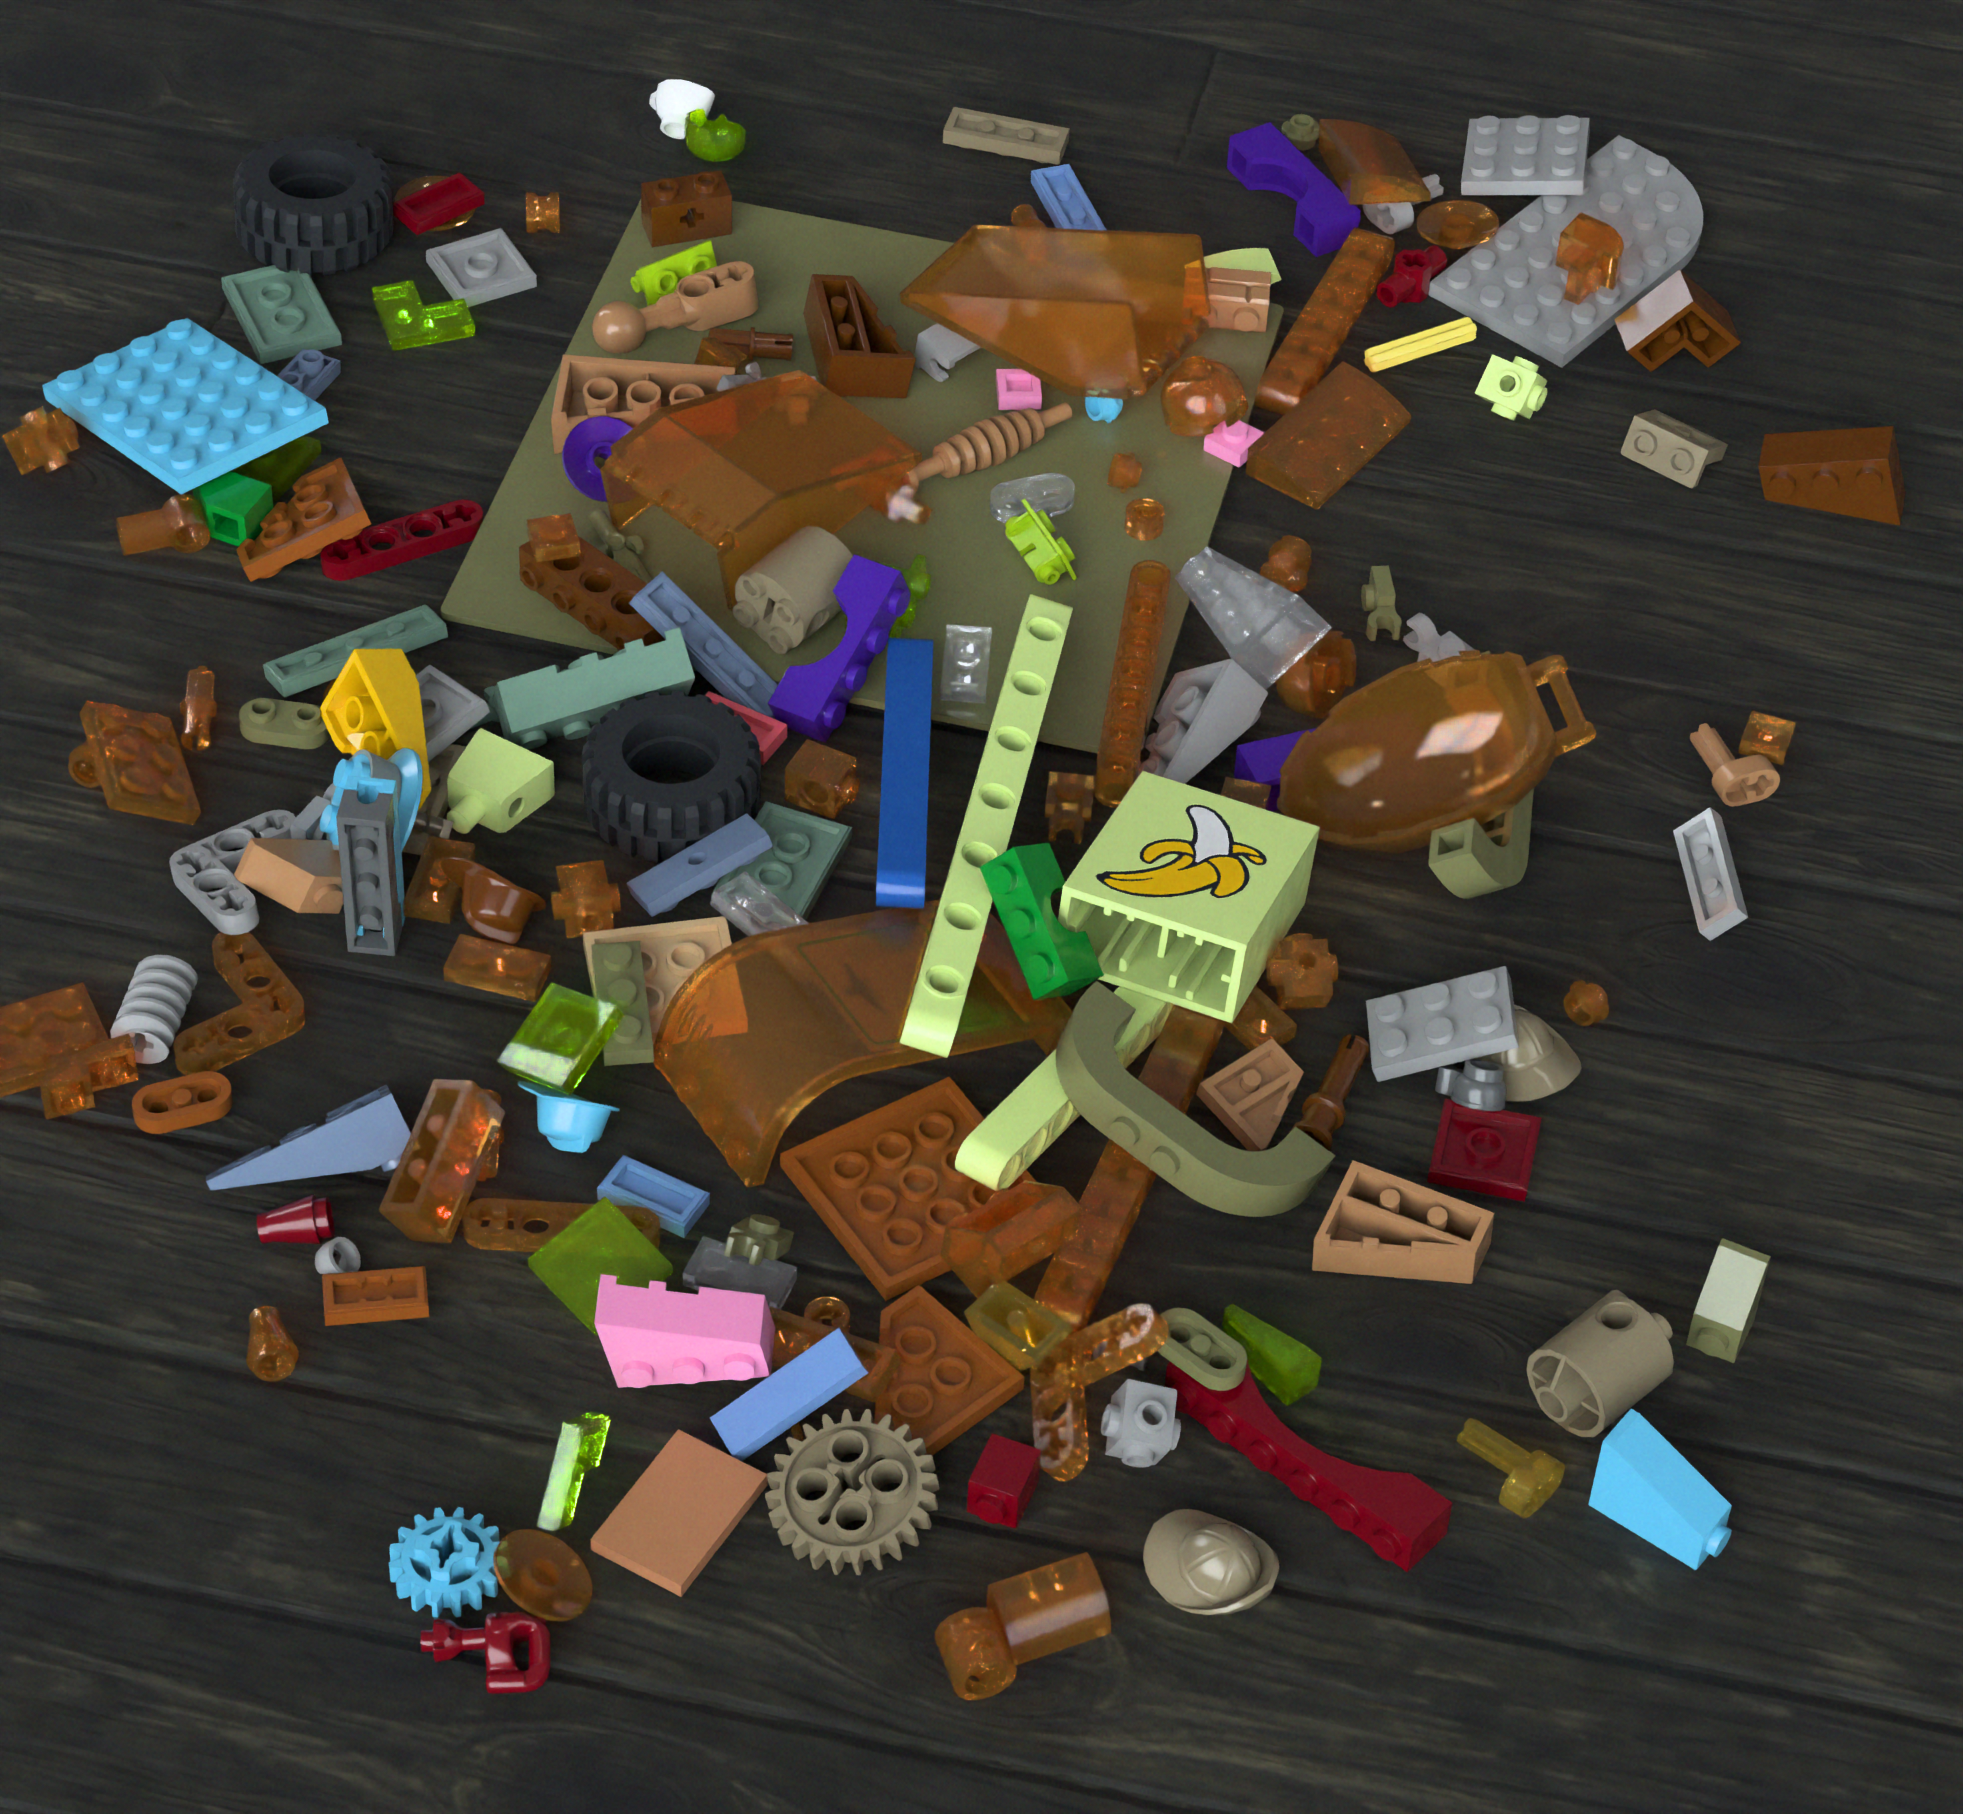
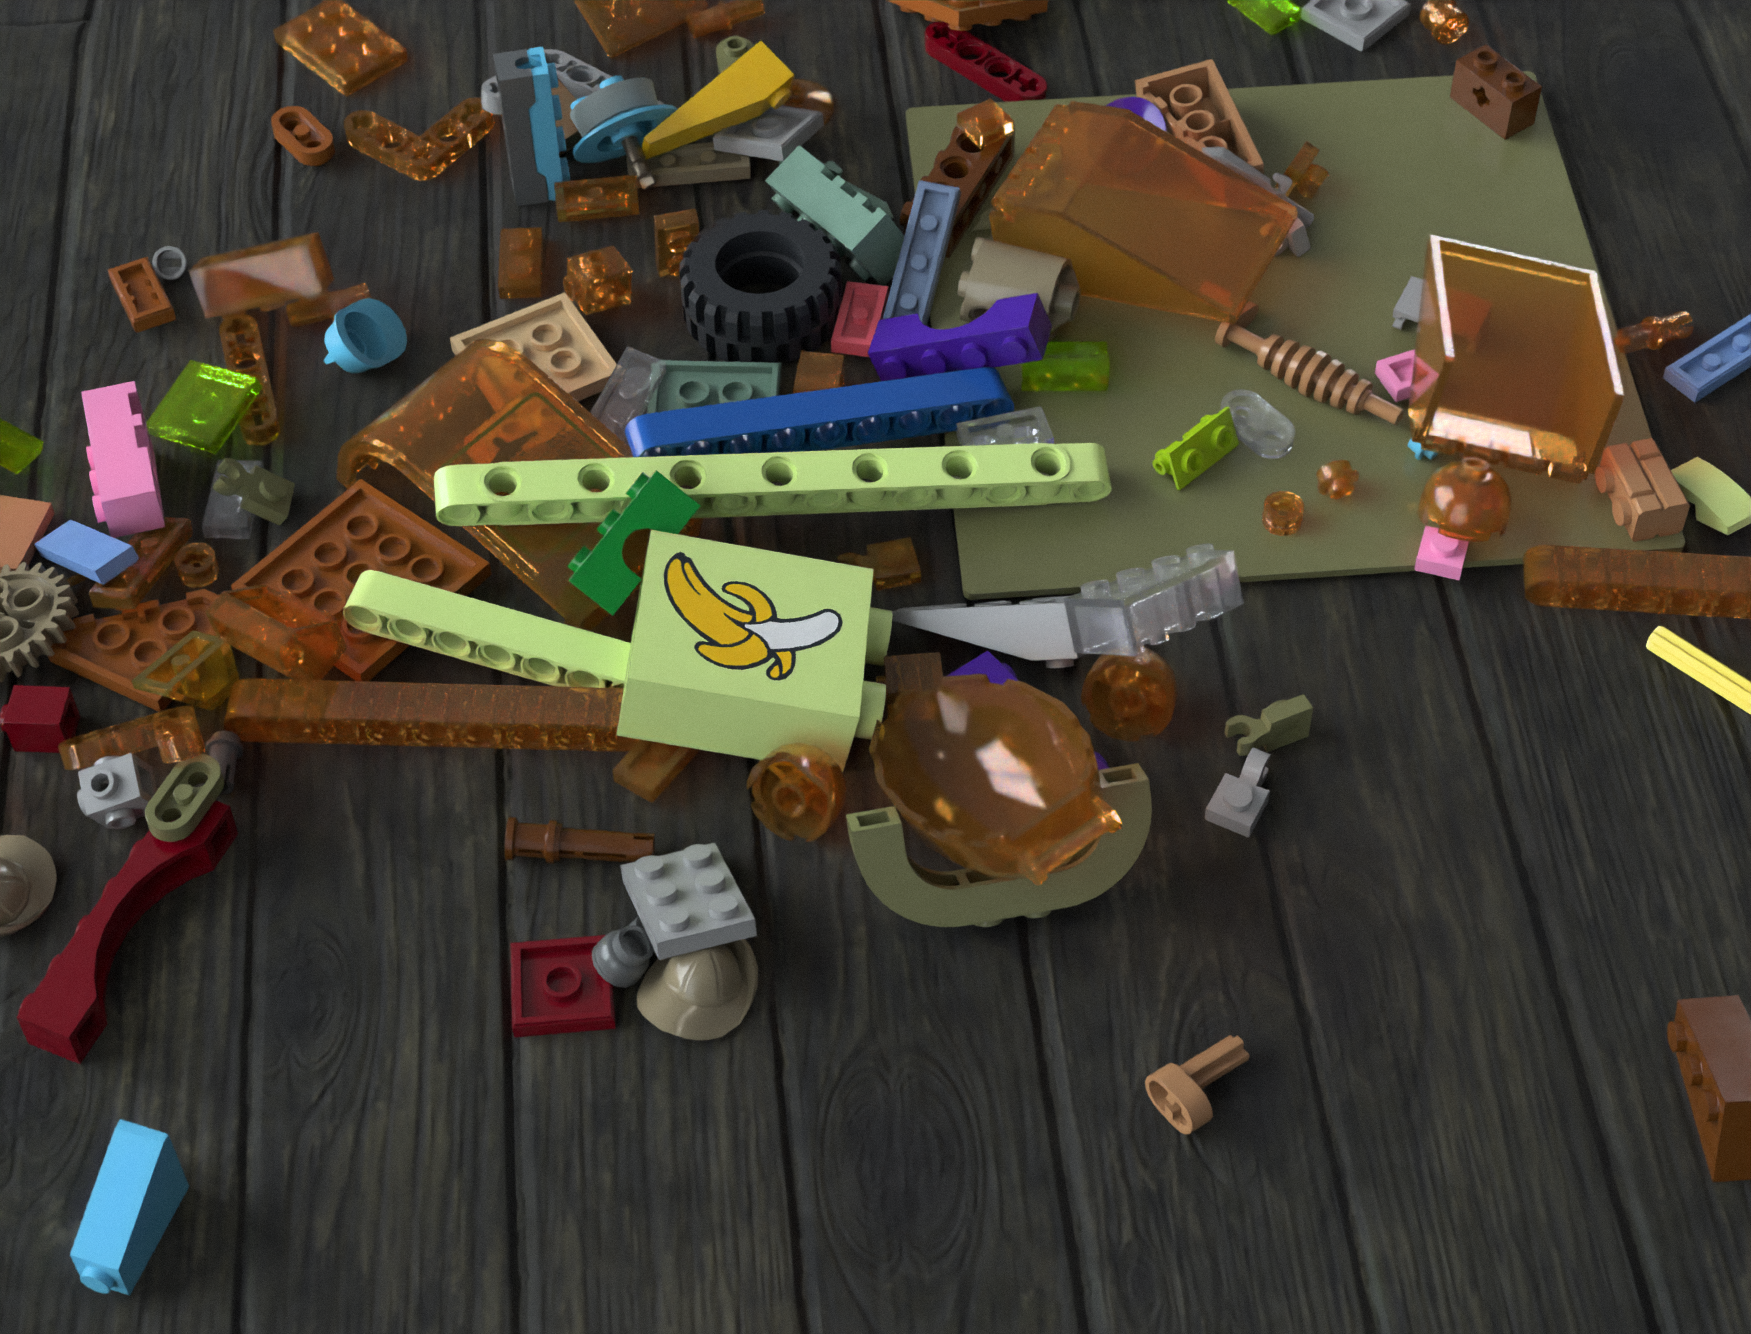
camera: 75 degrees right, 5 degrees up
clear orange slope [39,1033,138,1120] -> none
light grey piece [110,955,198,1064] -> none
sand blue wedge [206,1085,417,1190] -> none
clear orange cone [246,1306,299,1382] -> none
dark red cone [257,1194,335,1244] -> none
sand green tile [263,605,448,697] -> none
reddish brown piece [440,857,547,945] -> none
yellowish green torso [447,728,555,834] -> none
clear neon green tile [497,982,625,1095] -> none
olive plate [591,941,654,1066] -> none
medium nougat beam [592,261,759,353] -> none
medium blue tile [597,1155,710,1238] -> none
sand blue tile [626,813,773,917] -> none
lime hinge [631,240,717,306] -> none
white piece [649,79,715,139] -> none
clear neon green hair [684,109,746,162] -> none
reddish brown axle [708,327,793,361] -> none
reddish brown wedge [803,274,916,398] -> none
clear orange hinge [851,463,932,525] -> none
olive arch [1056,981,1335,1217] -> none
clear orange beam [1094,560,1171,808] -> none
medium nougat wing [1196,1038,1304,1151] -> none
clear neon green slope [1222,1304,1322,1406] -> none
clear orange slope [1246,361,1411,510] -> none
clear orange piece [1260,535,1312,603] -> none
clear orange brick [1266,933,1338,1010] -> none
medium nougat wedge [1312,1160,1494,1284] -> none
clear yellow piece [1457,1418,1565,1519] -> none
yellowish green brick [1475,354,1547,421] -> none
dark tan cylinder [1526,1290,1674,1437] -> none
clear orange plate [1563,980,1609,1026] -> none
dark tan bracket [1621,409,1728,488] -> none
light grey plate [1673,807,1748,941] -> none
slope [1686,1238,1771,1363] -> none
clear orange plate [1738,710,1796,765] -> none
none -> clear orange plate [654,208,699,277]
none -> clear orange cylinder [747,743,846,842]

